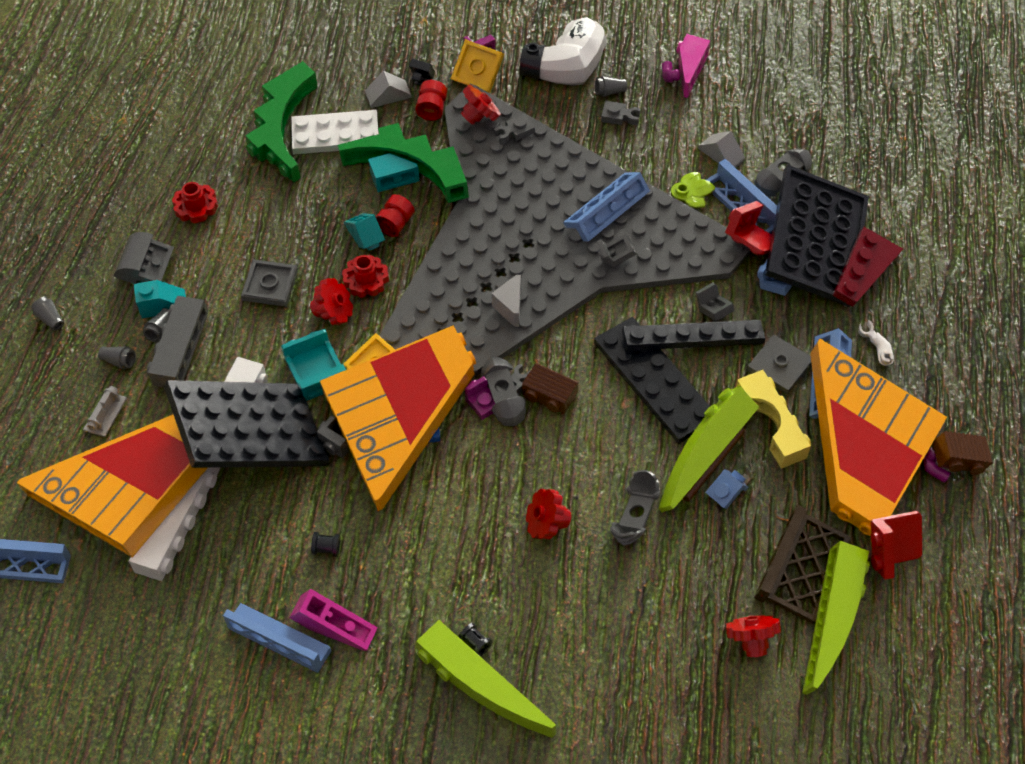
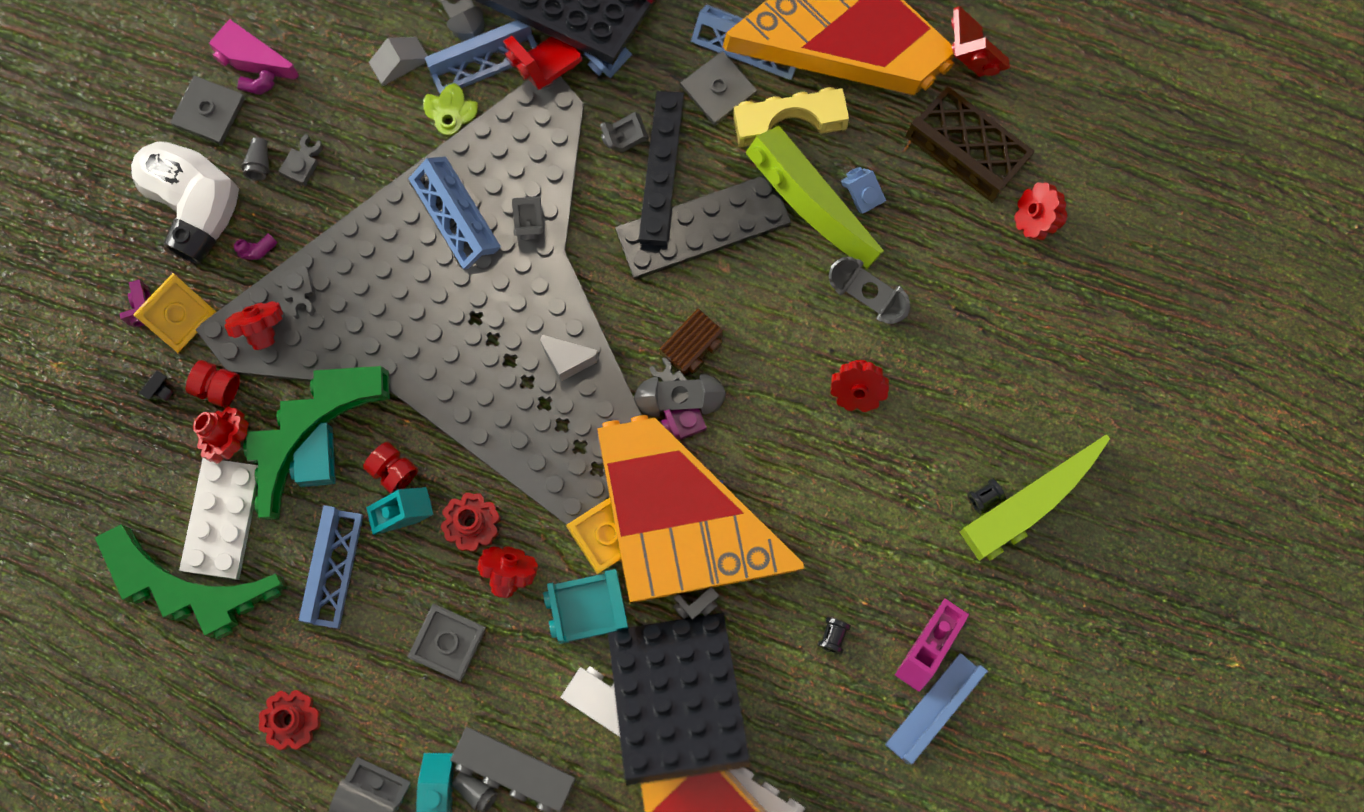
camera: 75 degrees left, 20 degrees up
light grey slope [365,71,412,108] -> none
lime slope [802,541,870,695] -> none
none -> dark grey plate [170,75,245,145]
none -> red plant [193,406,249,464]
none -> magenta arm [234,233,278,260]
none -> medium blue fence [299,505,363,629]

